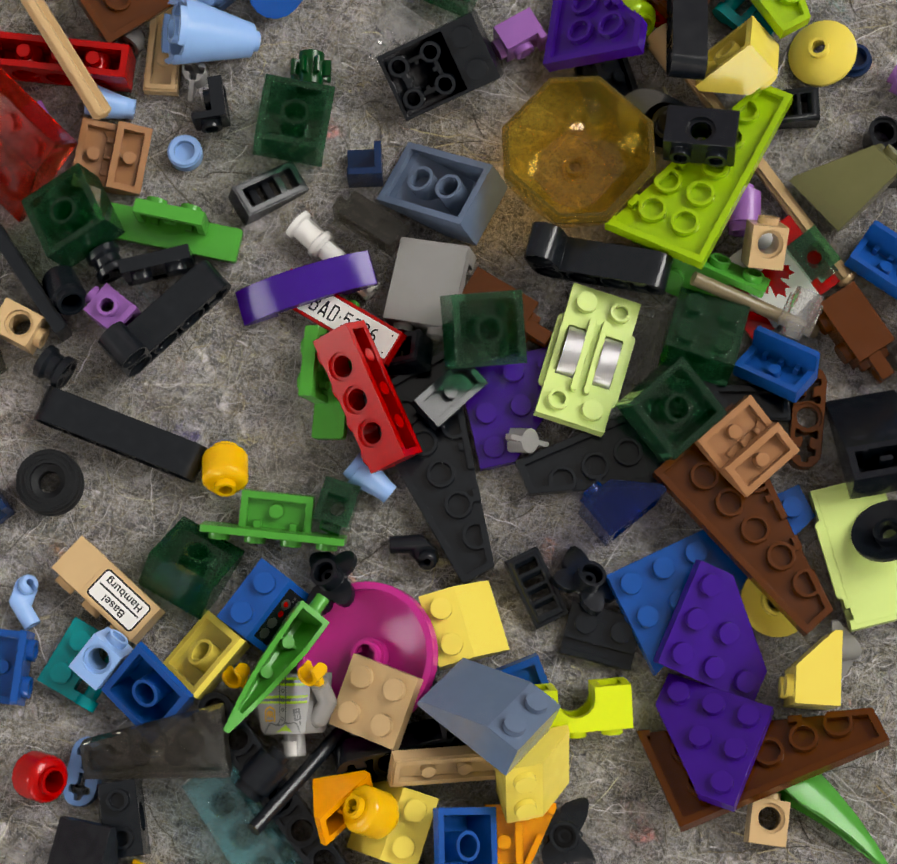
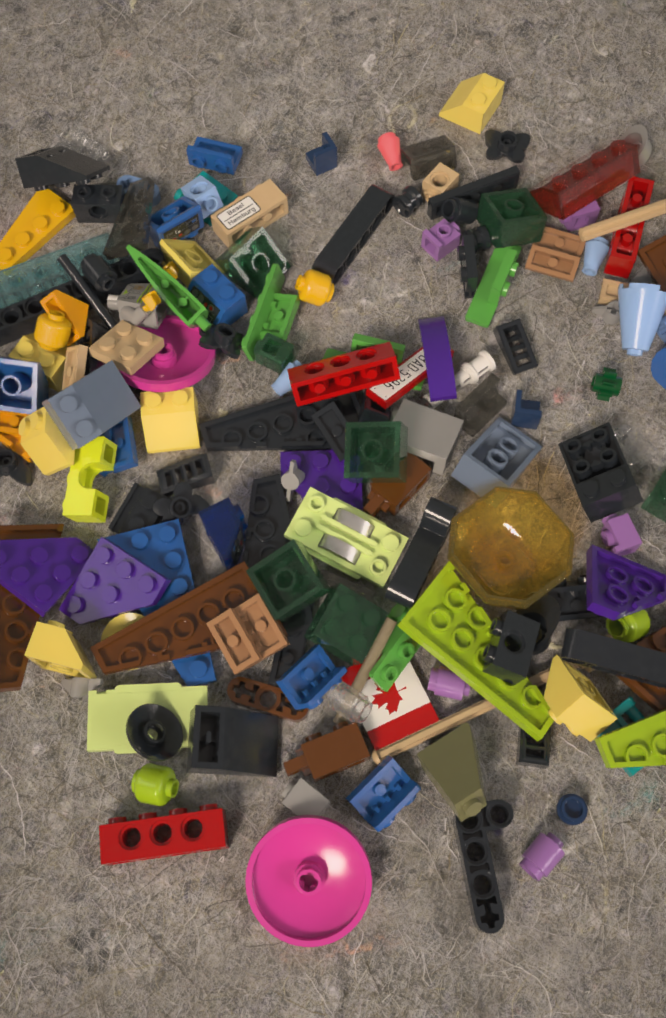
camera: 100 degrees right, 10 degrees down
light blue arm [9,574,41,630] -> none
red head [12,751,68,803] -> none
black tyre [16,449,85,516] -> none
black beam [98,260,231,377] -> none
light blue tile [167,135,203,172] -> none
black bracket [191,75,231,133] -> none
clear green brick [253,74,335,167] -> none
black arm [389,534,439,570] -> none
tan brick [741,215,790,271] -> none
clear green brick [786,225,841,283] -> none
light yellow dish [788,20,857,87] -> none

